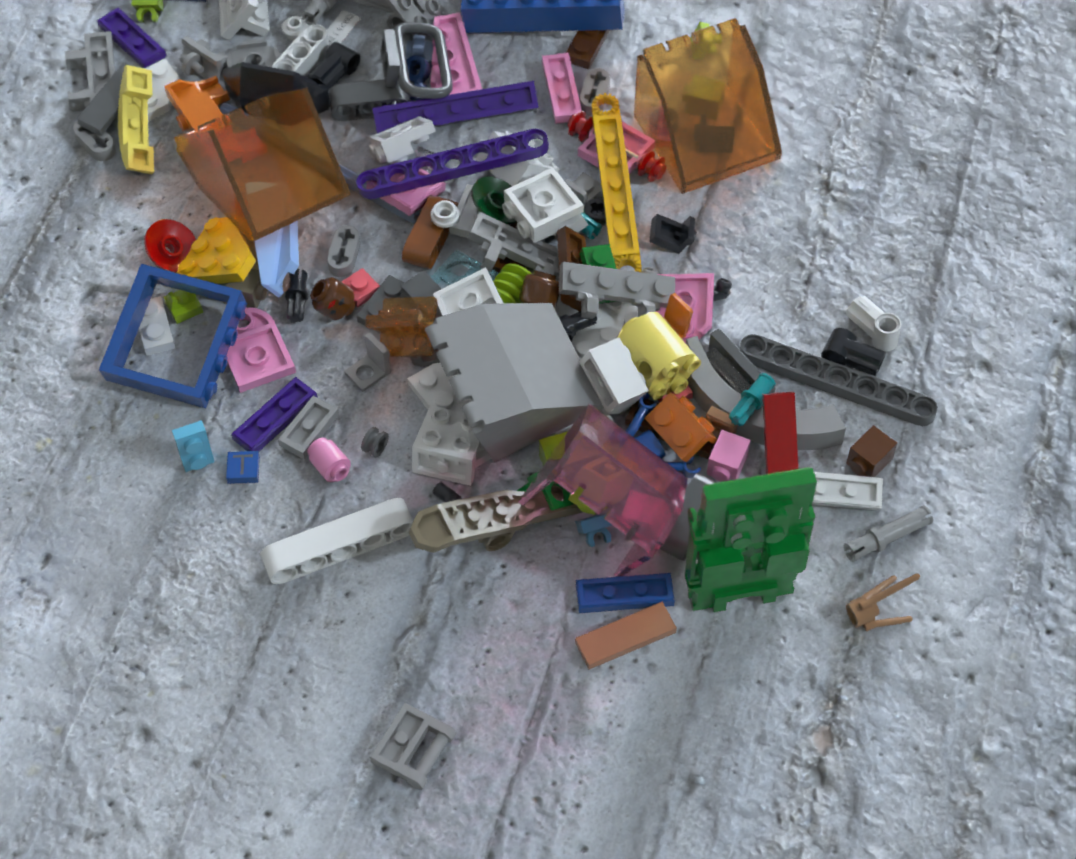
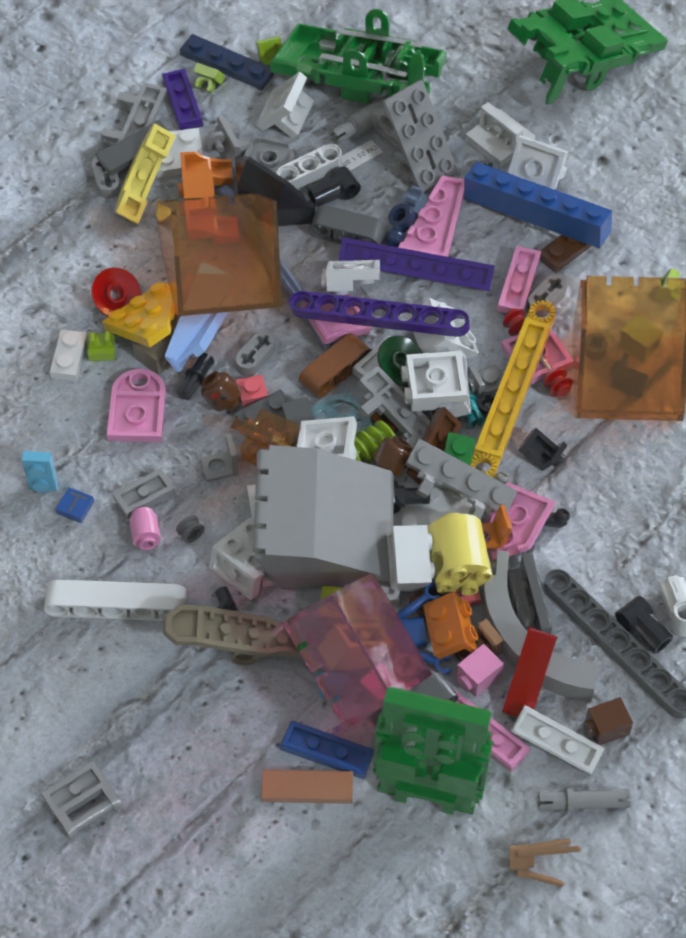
camera: 25 degrees right, 0 degrees up
blue window [99,264,247,408] -> none
dark purple tile [231,377,318,451] -> none
white plate [282,16,308,41] -> none
dark grey bar [380,22,453,99] -> none
white plate [431,200,460,228] -> none
teal axle [729,373,776,426] -> none

